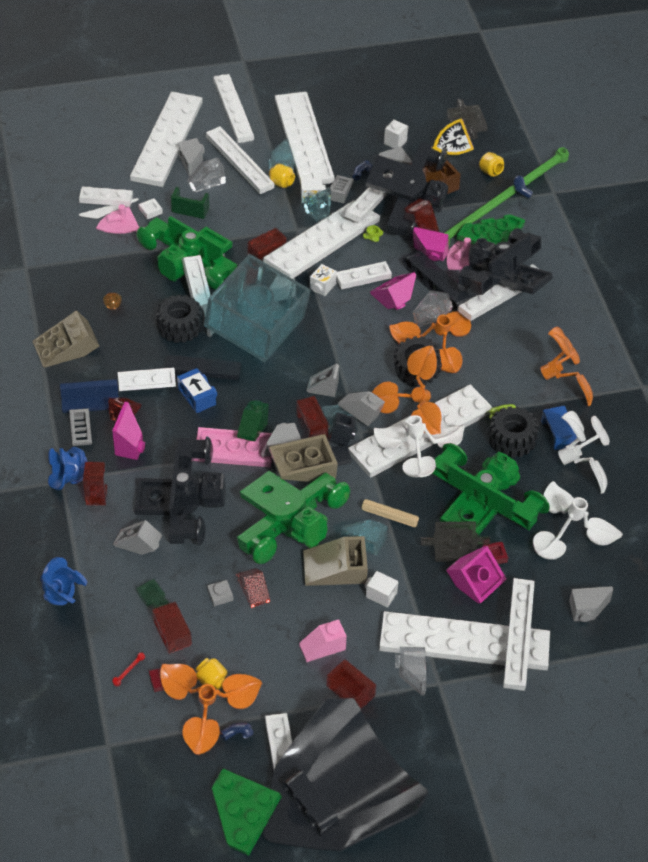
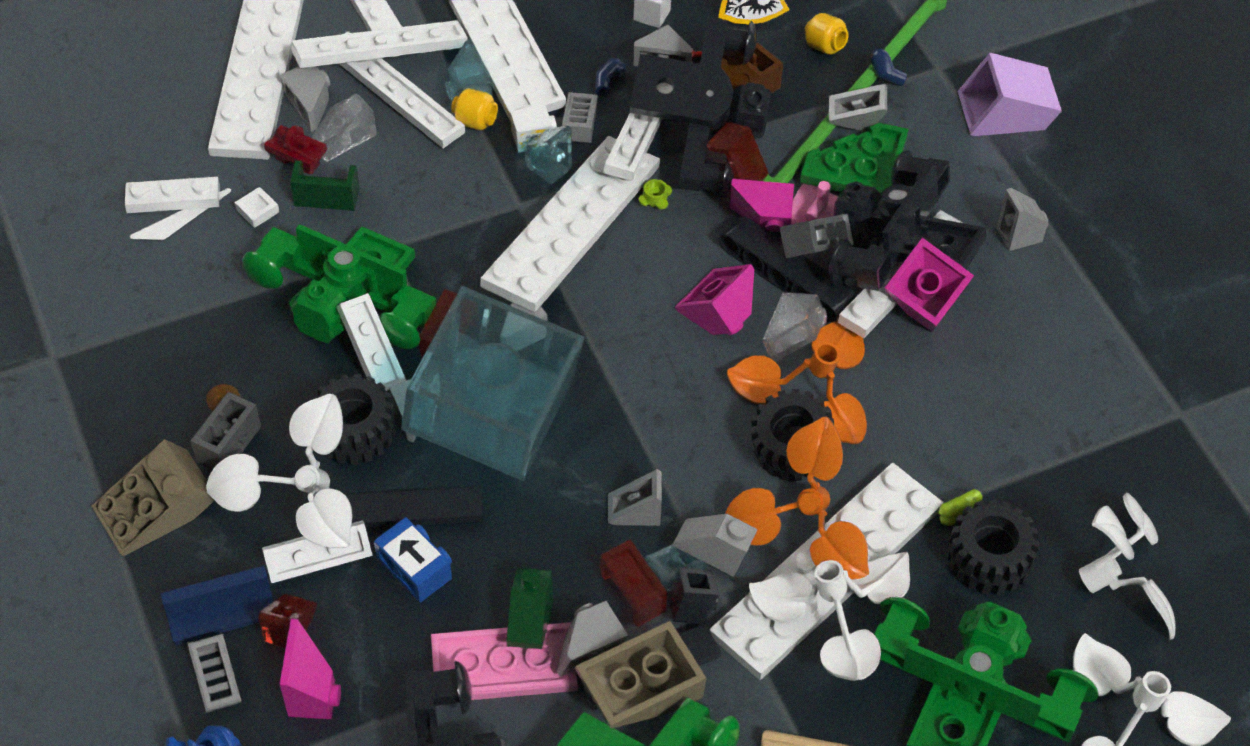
camera: 10 degrees left, 5 degrees up
bright pink shield [96,204,139,234] -> none
clear red panel [248,228,286,267] -> none
white brick [310,264,337,296] -> none
white plate [336,261,392,289] -> none
orange plant [541,327,593,406] -> none
blue panel [541,406,577,450] -> none
none -> dark grey brick [190,392,261,470]
none -> white plant [206,394,352,548]
none -> dark red hips [264,125,327,175]
none -> white plate [291,20,468,68]
none -> dark grey brick [780,214,854,258]
none -> light grey slope [829,84,887,132]
none -> dark pink slope [884,238,974,332]
none -> lavender slope [958,52,1062,136]
none -> light grey slope [996,188,1048,251]

